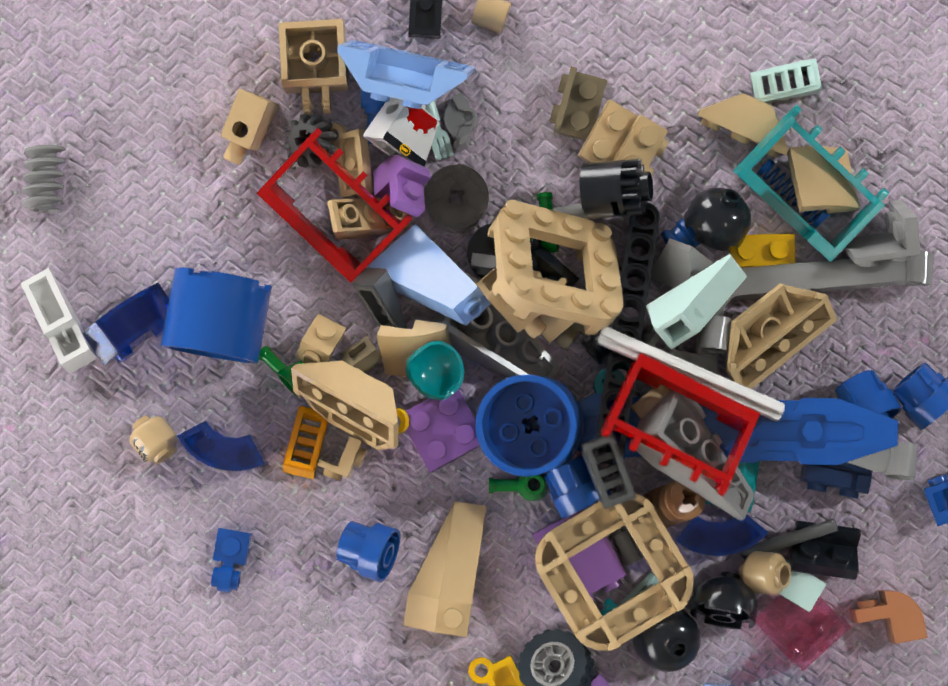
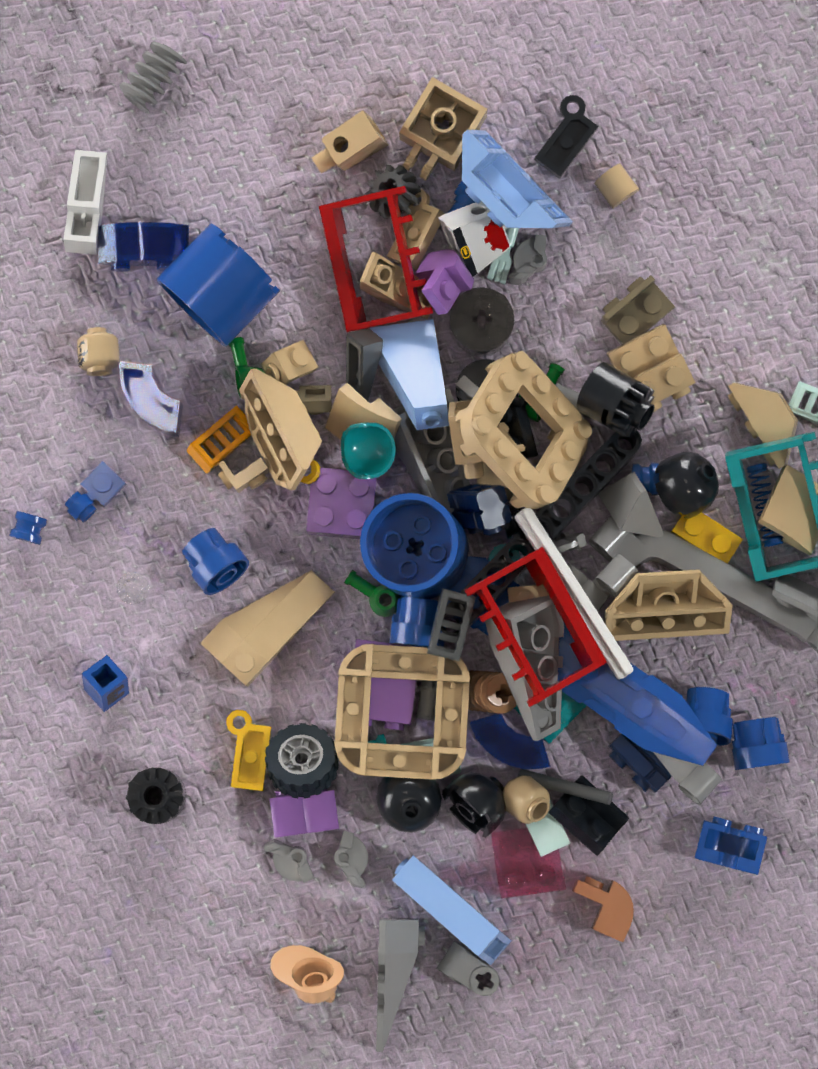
camera: 25 degrees right, 0 degrees up
light aqua slope [646,254,747,349] -> none
none -> blue wheel [9,511,47,545]
none -> dark blue brick [447,484,512,535]

